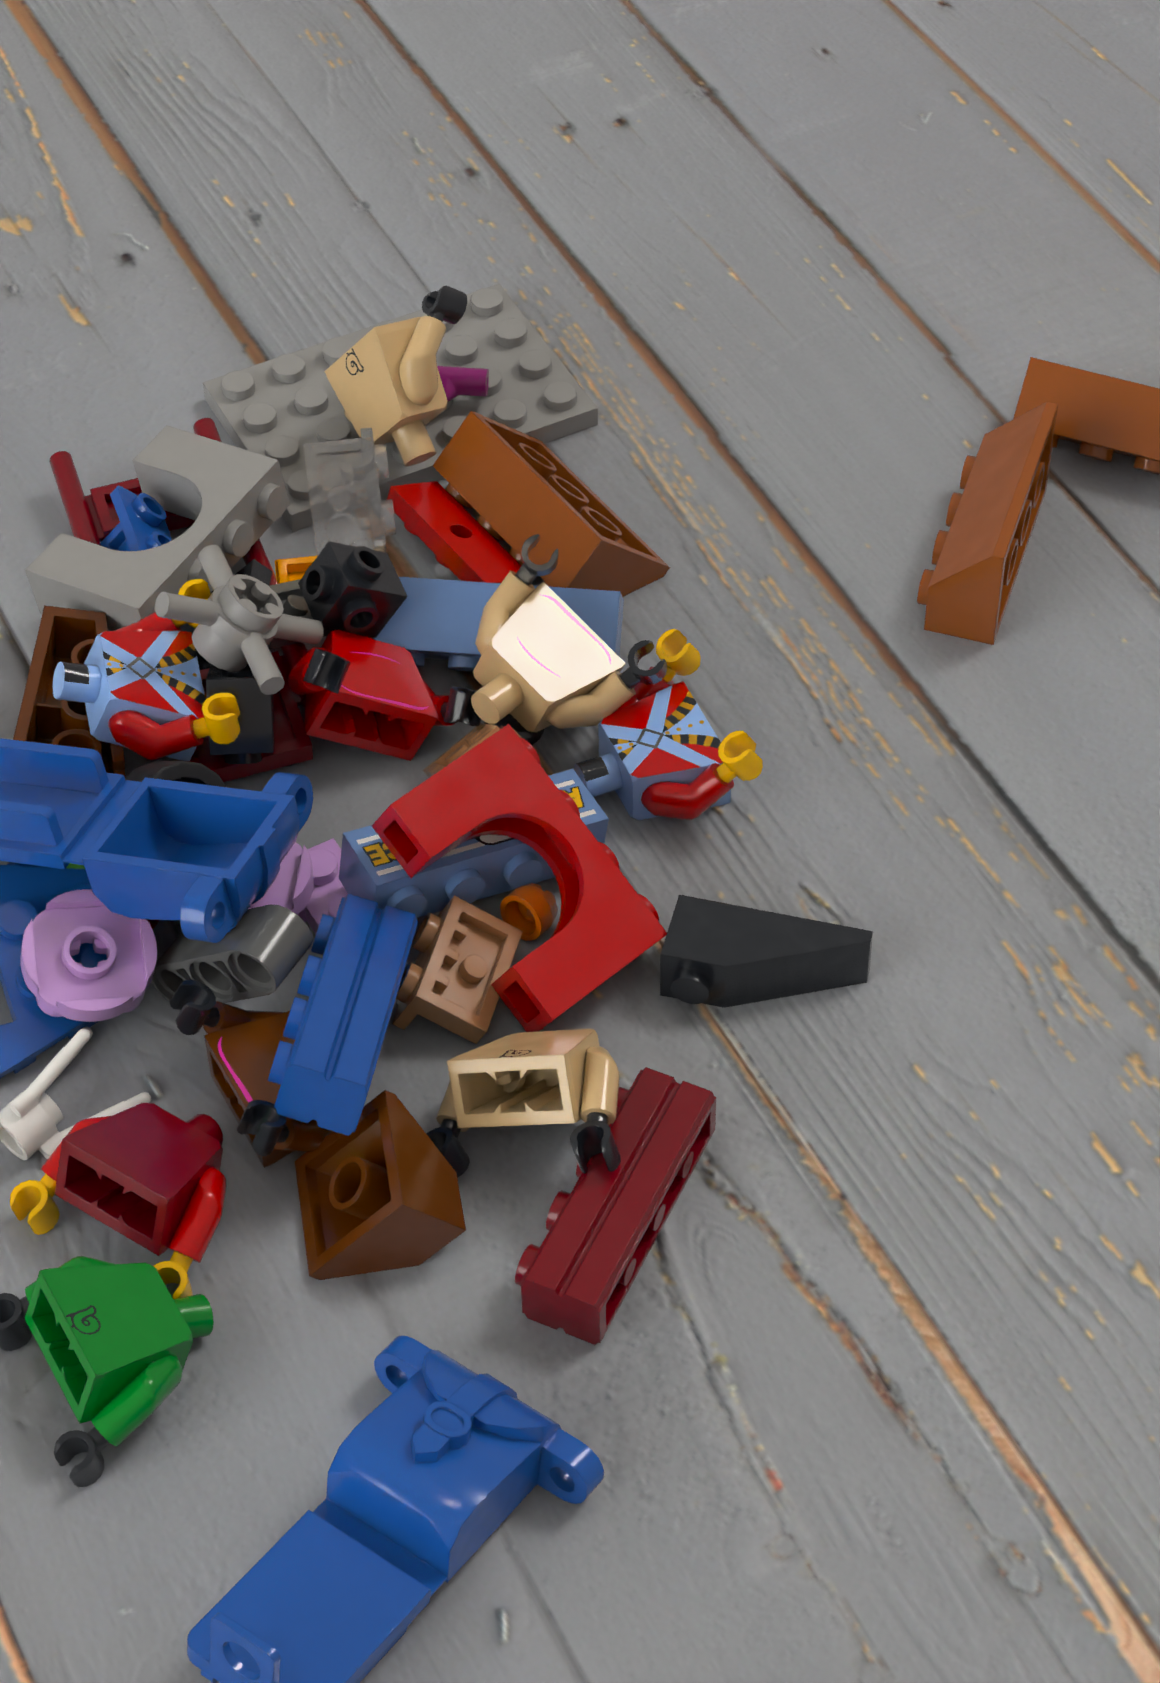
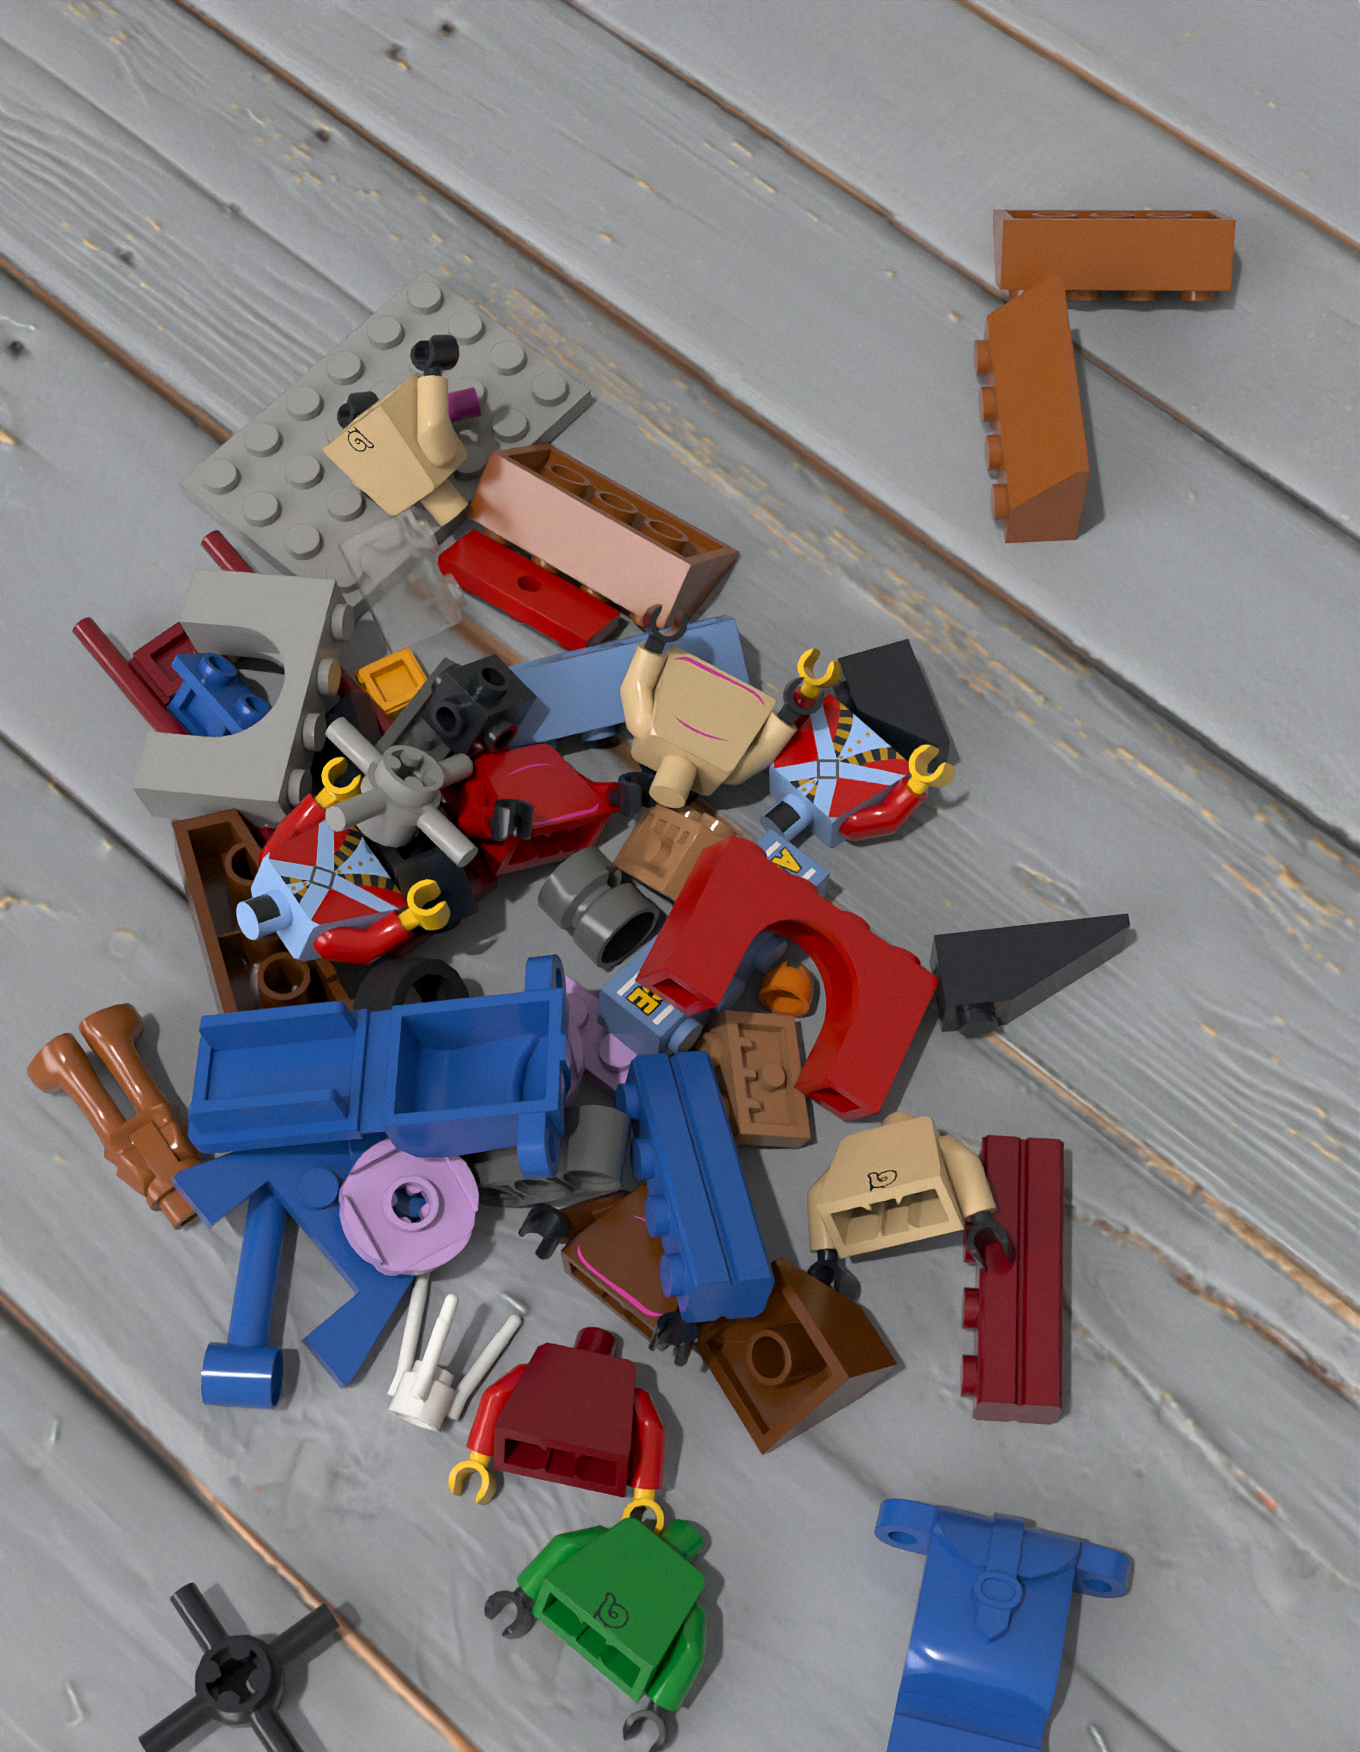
camera: 20 degrees left, 15 degrees up
none -> dark grey wheel [537,846,659,969]
none -> black slope [829,639,950,774]

